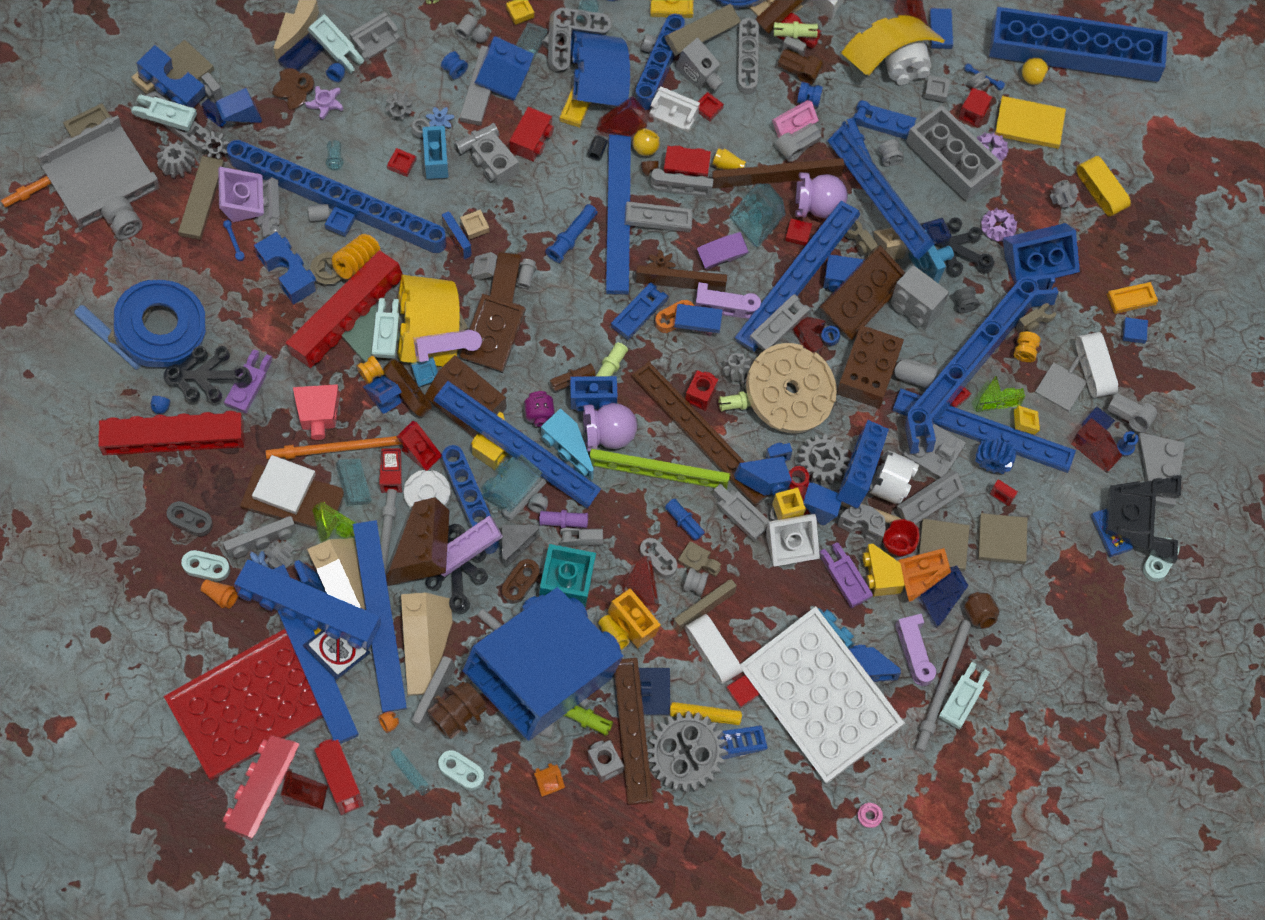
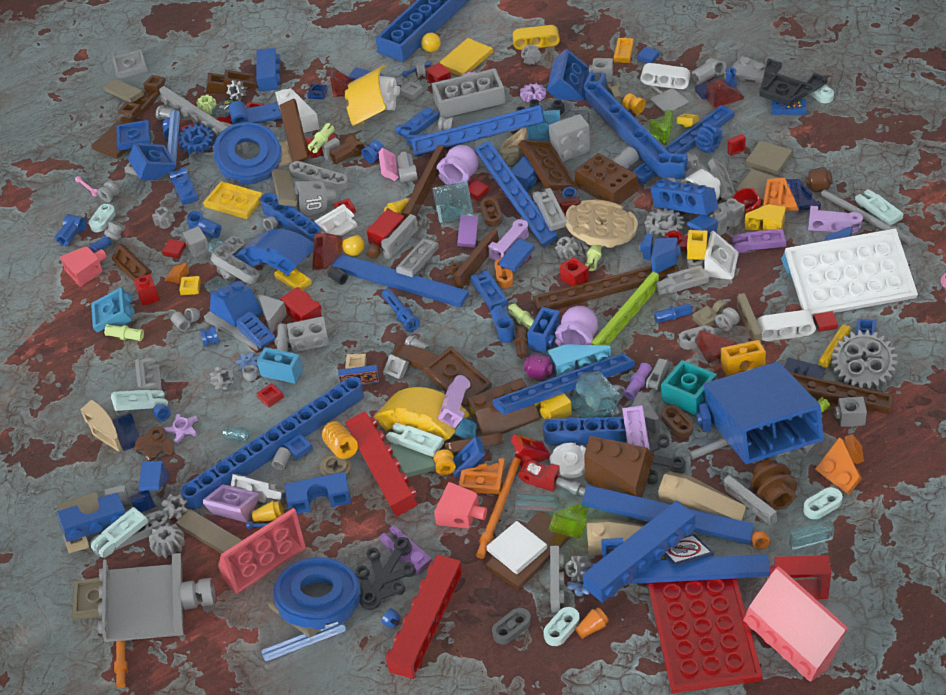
camera: 55 degrees left, 20 degrees down
none -> coral slope [218,508,306,594]
none -> blue slope [236,312,276,349]
none -> yellow cone [252,500,284,522]
none -> light grey slope [258,295,287,333]
none -> orange wing [459,458,505,494]
none -> reddish brown plate [480,198,502,226]
none -> blue piece [490,305,515,343]
none -> light grey brick [589,58,613,82]
none -> orange wing [815,437,862,495]

